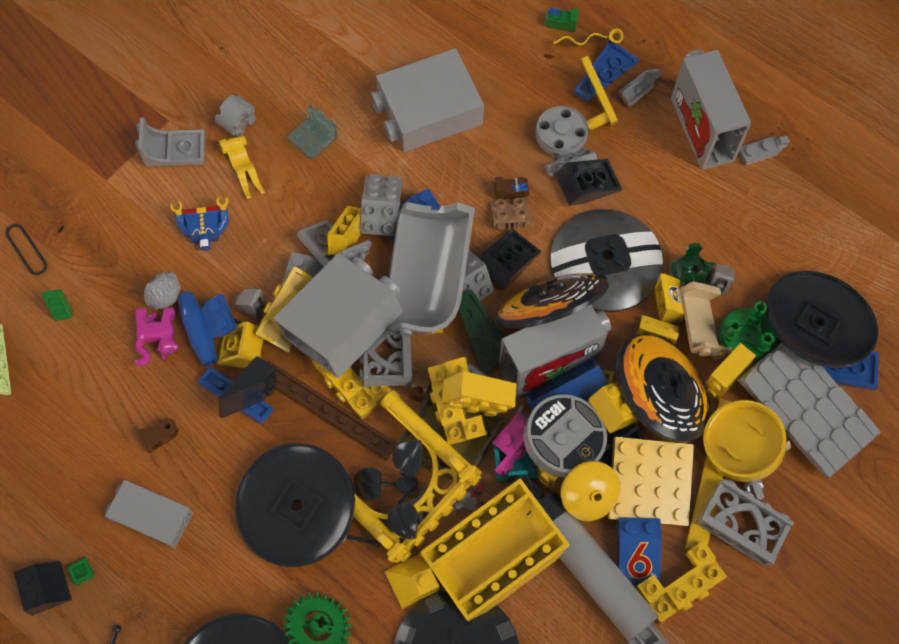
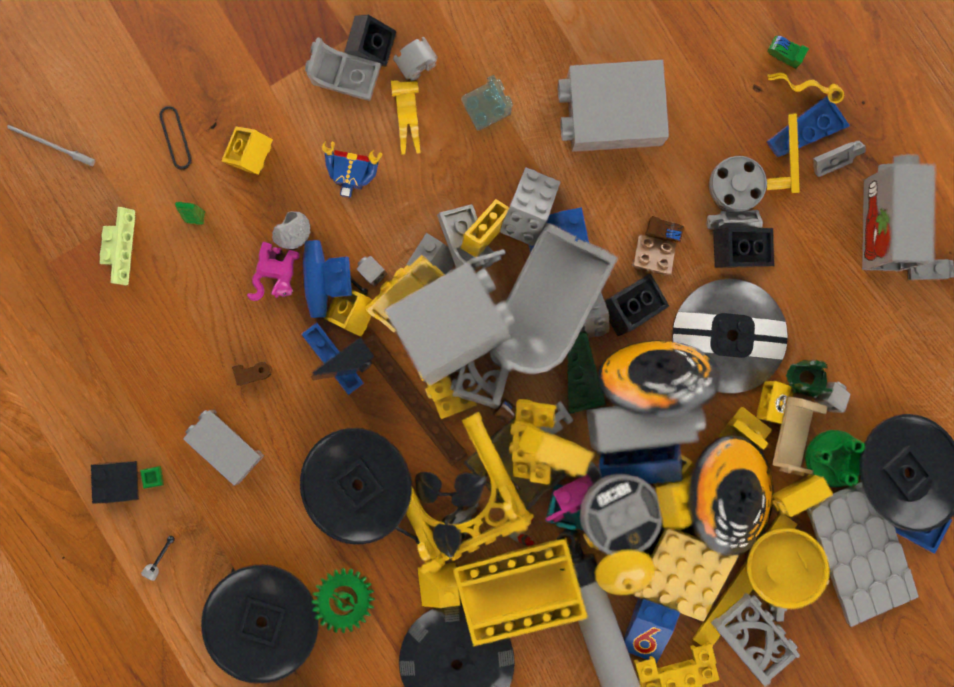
camera: 25 degrees right, 20 degrees up
none -> yellow slope [222,126,273,175]
none -> black slope [344,14,397,67]

